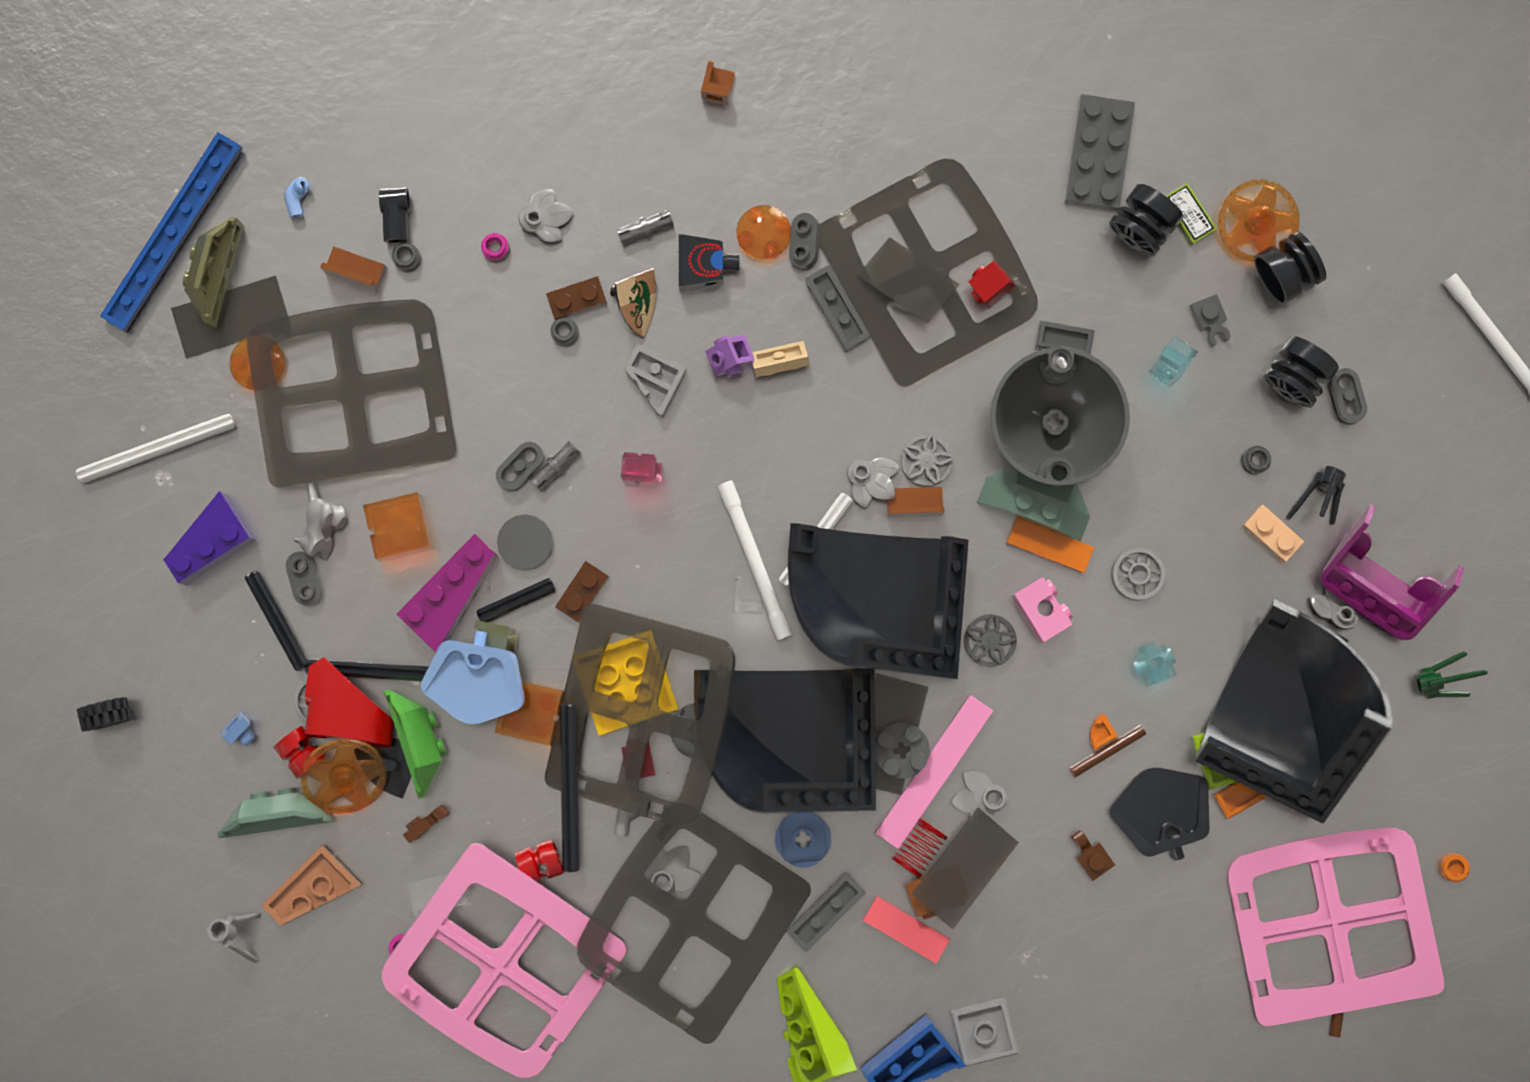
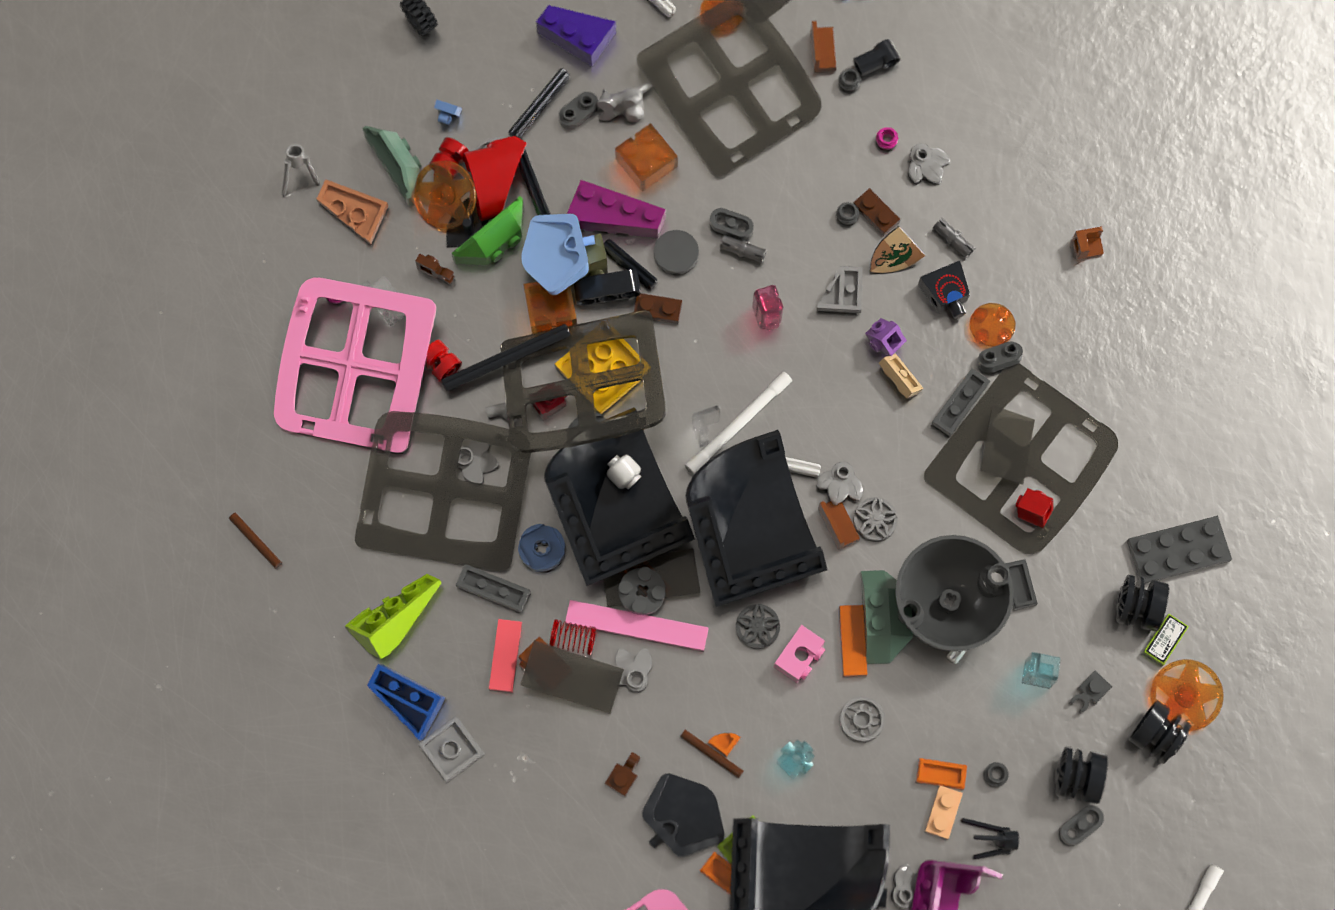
camera: 65 degrees right, 10 degrees down
none -> black beam [574,270,641,306]
none -> white head [607,455,641,489]
none -> orange tile [916,758,967,790]

